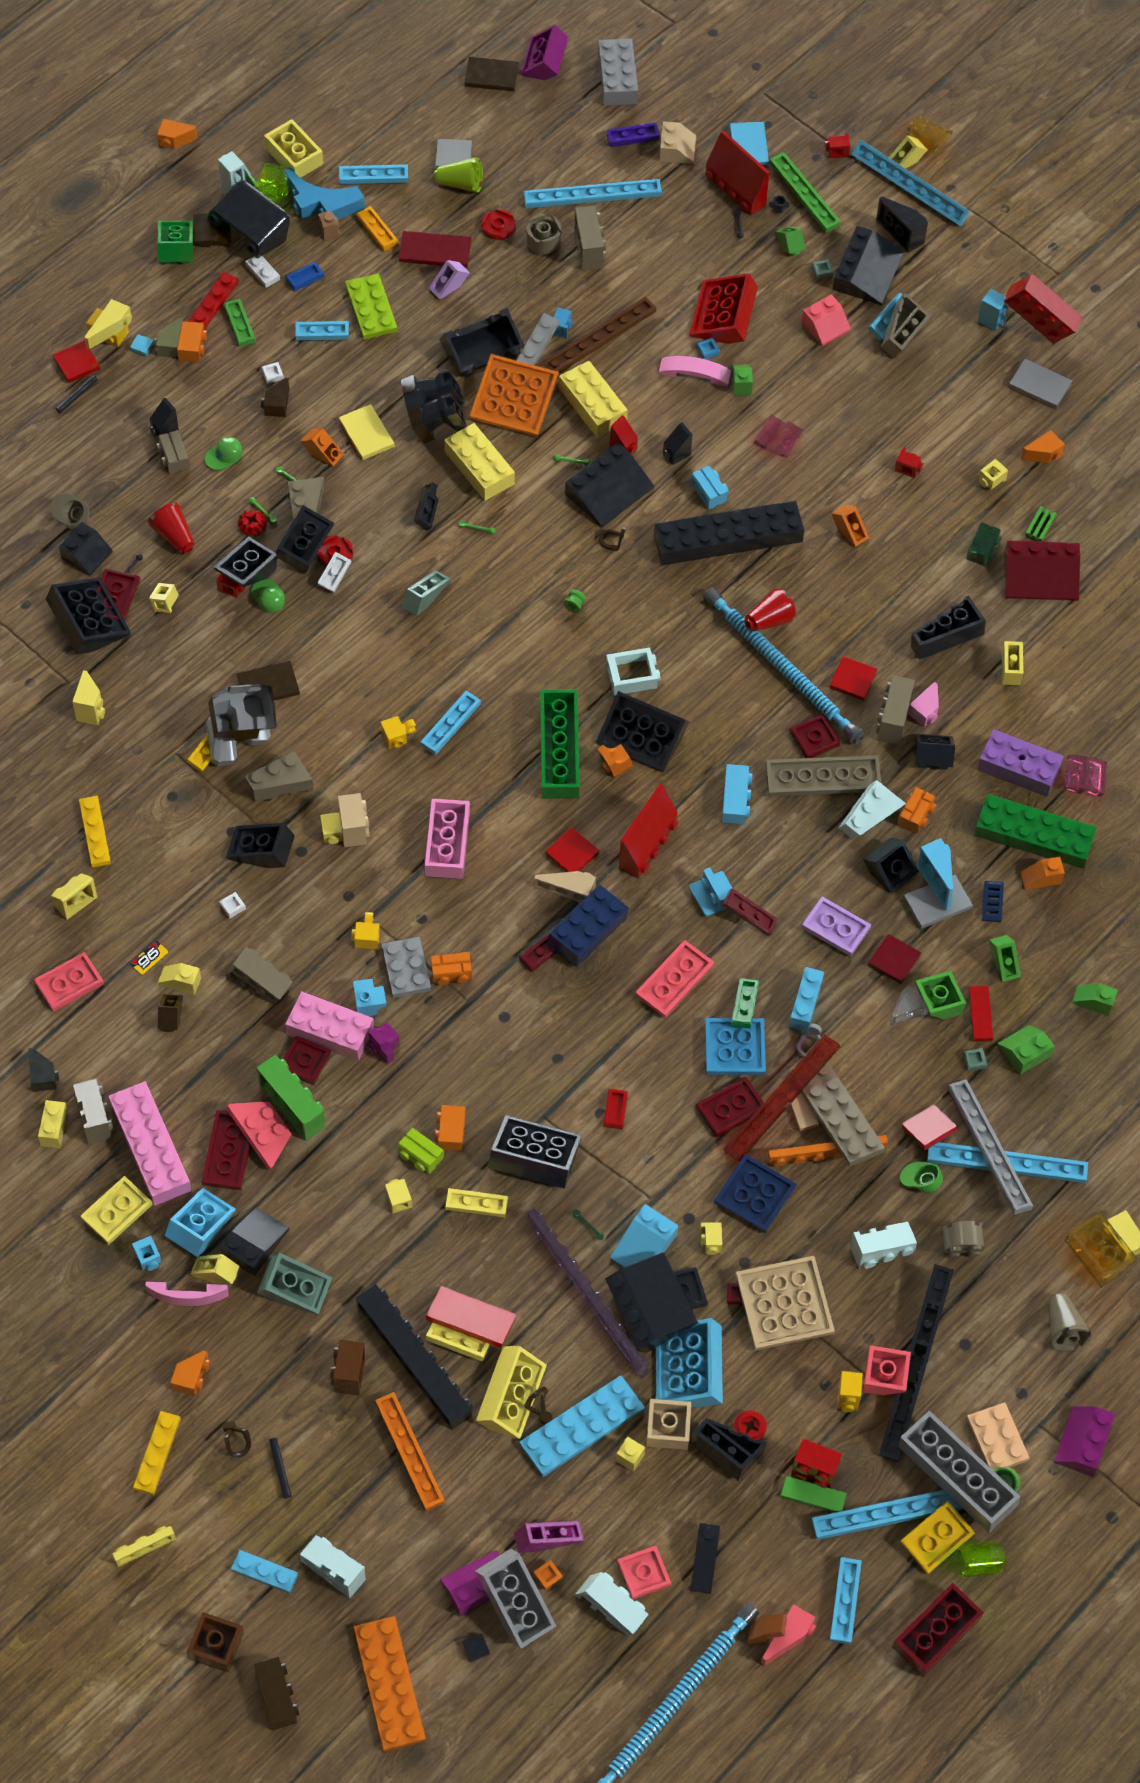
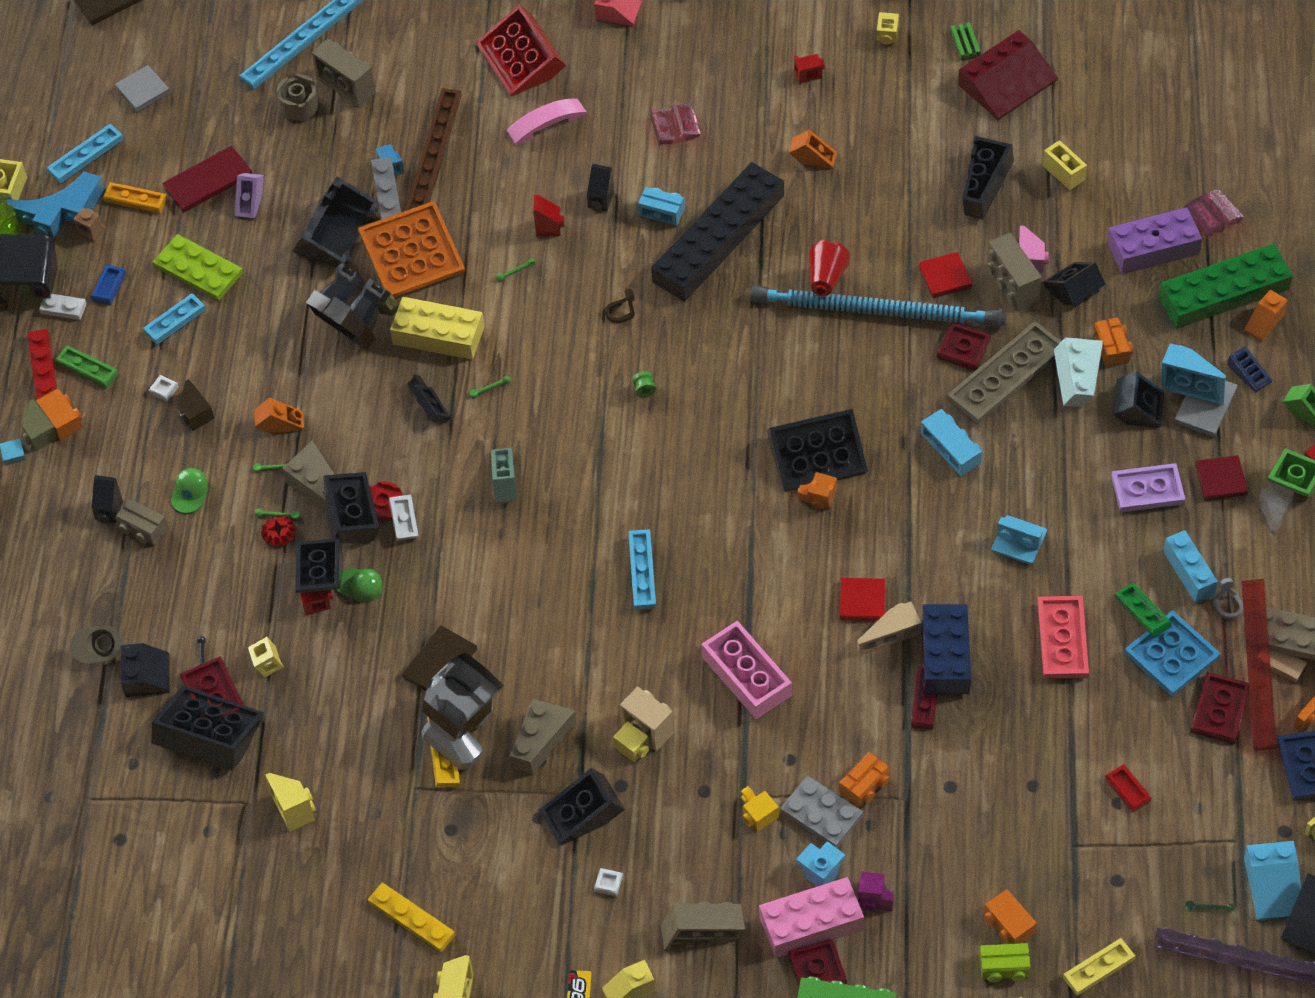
camera: 35 degrees left, 5 degrees down
red cone [148,502,195,554] -> none
light yellow tile [339,404,395,460] -> none
yellow brick [381,716,416,749] -> none
lime cone [434,157,483,192] -> none
red tile [481,209,516,240] -> none
black slope [488,1115,582,1189] -> none
green brick [540,689,580,799] -> none
light yellow brick [559,361,628,438] -> none
black slope [565,443,654,528] -> none
light aqua window [606,648,660,695] -> none
red slope [619,784,679,878] -> none
dark azure tile [696,338,720,360] -> none
dark red tile [722,888,778,936] -> none
bright green slope [732,364,753,395] -> none
clear green brick [966,522,1002,566] -> none

